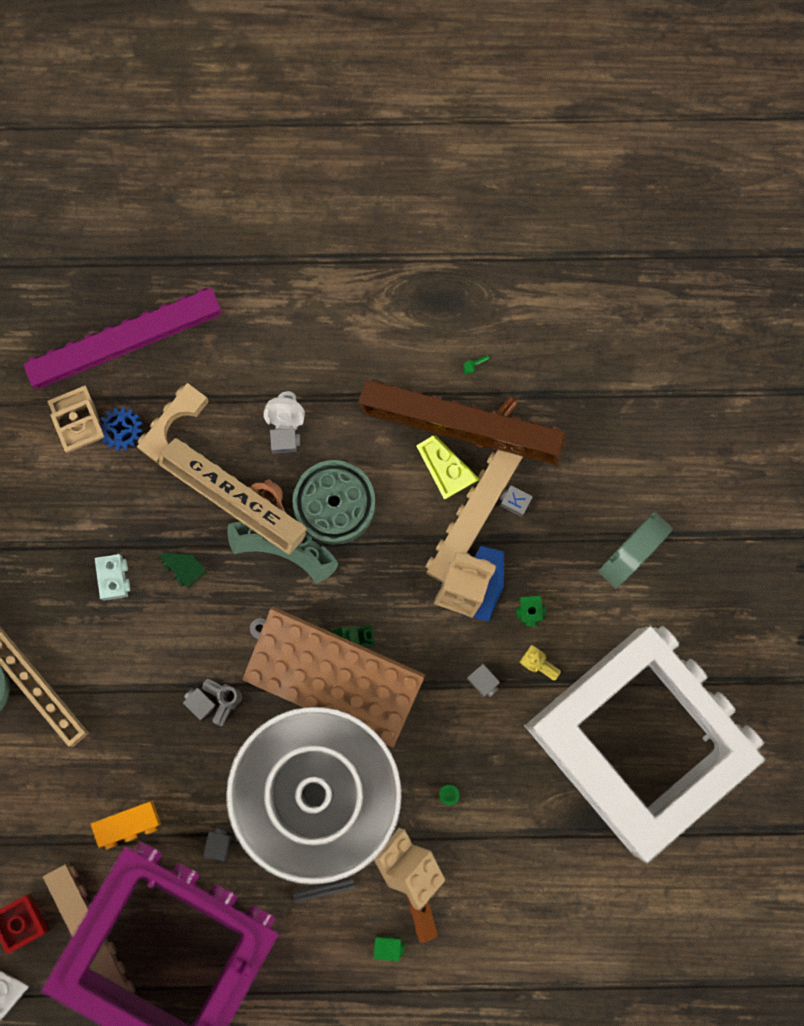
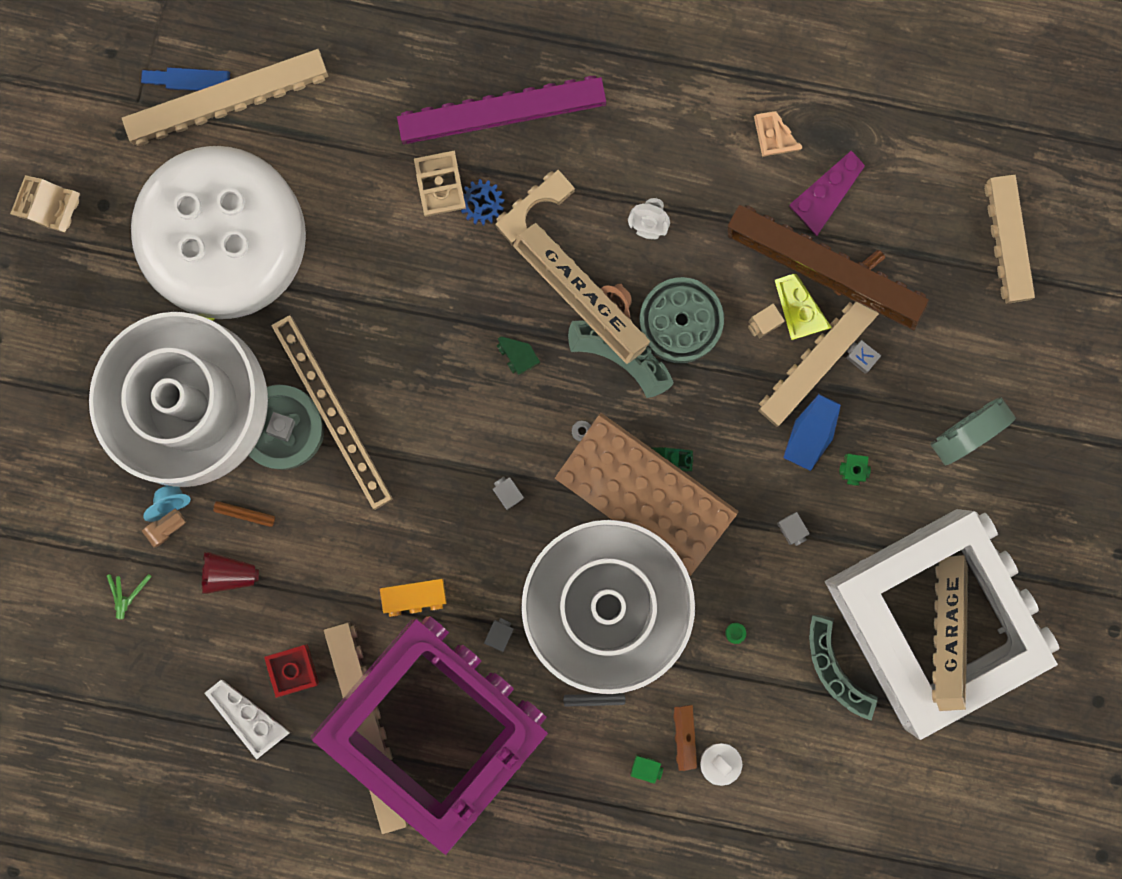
camera: 10 degrees right, 5 degrees up
light aqua brick [95,554,130,601] -> none
light grey axle [202,679,242,726] -> none
light grey brick [270,428,300,454] -> none
tan bracket [374,828,445,910] -> none
tan bracket [434,552,496,618] -> none
green hand [463,355,489,374] -> none
light yellow axle [520,645,561,681] -> none
none -> white tile [700,743,742,786]
none -> tan brick [748,303,784,339]
none -> light nougat wing [754,111,802,157]
none -> magenta wing [789,151,865,236]
none -> sand green brick [809,615,878,721]
none -> tan brick [932,555,968,711]
none -> tan brick [985,174,1035,304]

